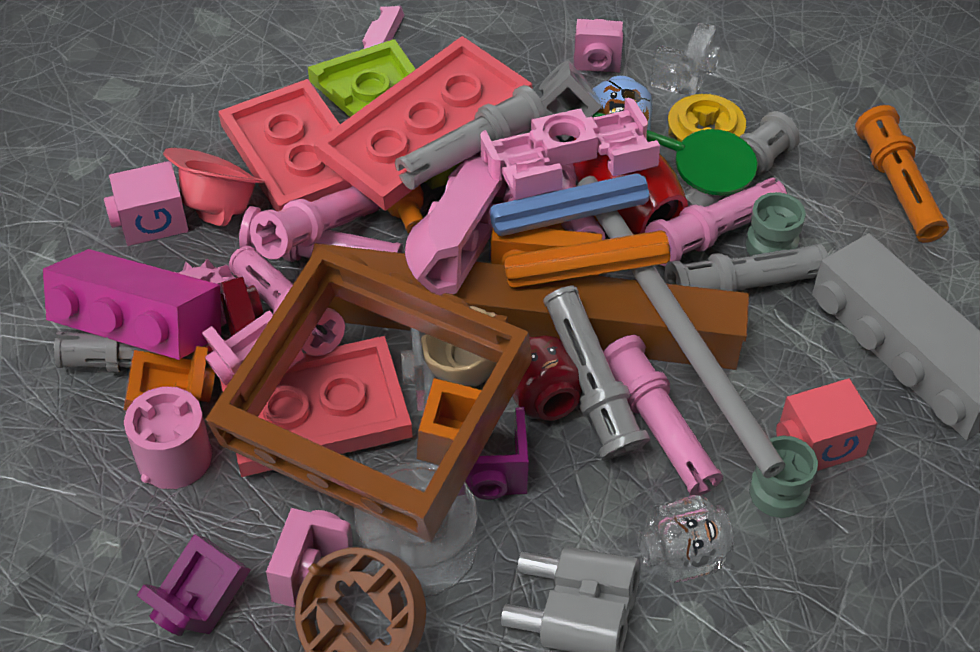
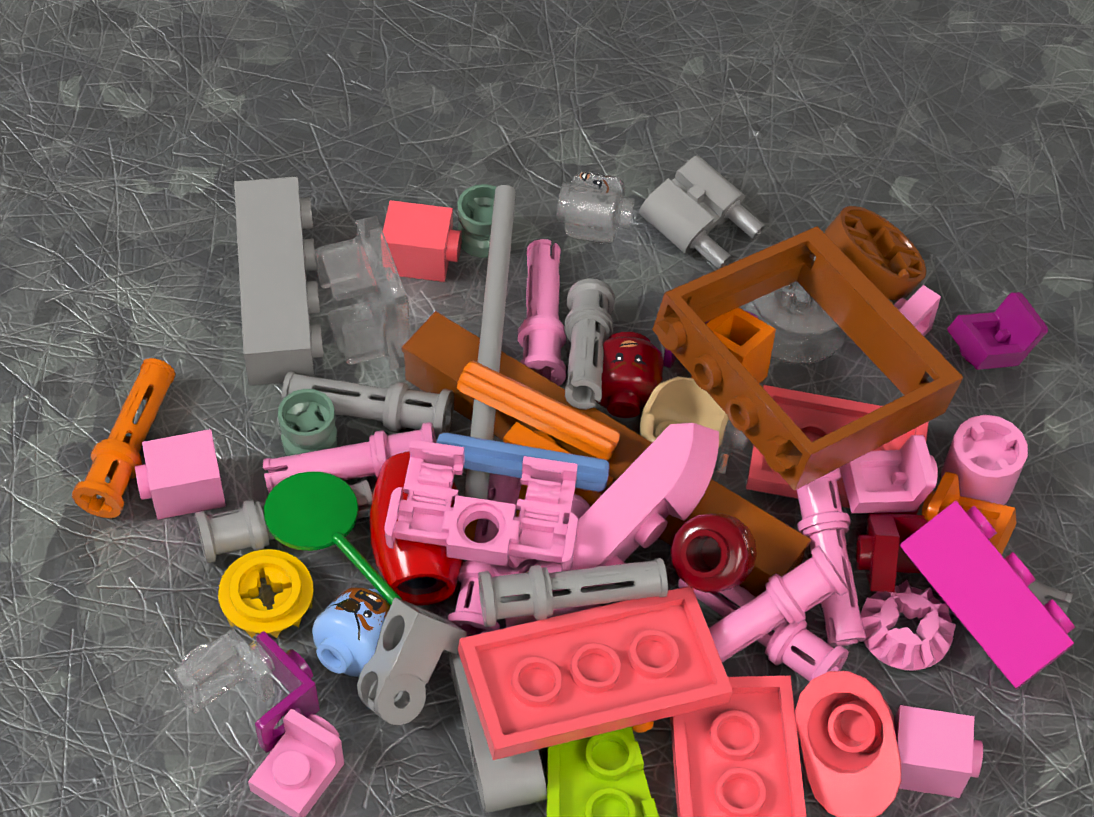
camera: 155 degrees left, 5 degrees up
none -> bright pink brick [135,429,226,520]
none -> magenta bracket [255,631,320,753]
none -> clear panel [315,216,410,370]
none -> dark red head [671,513,757,593]

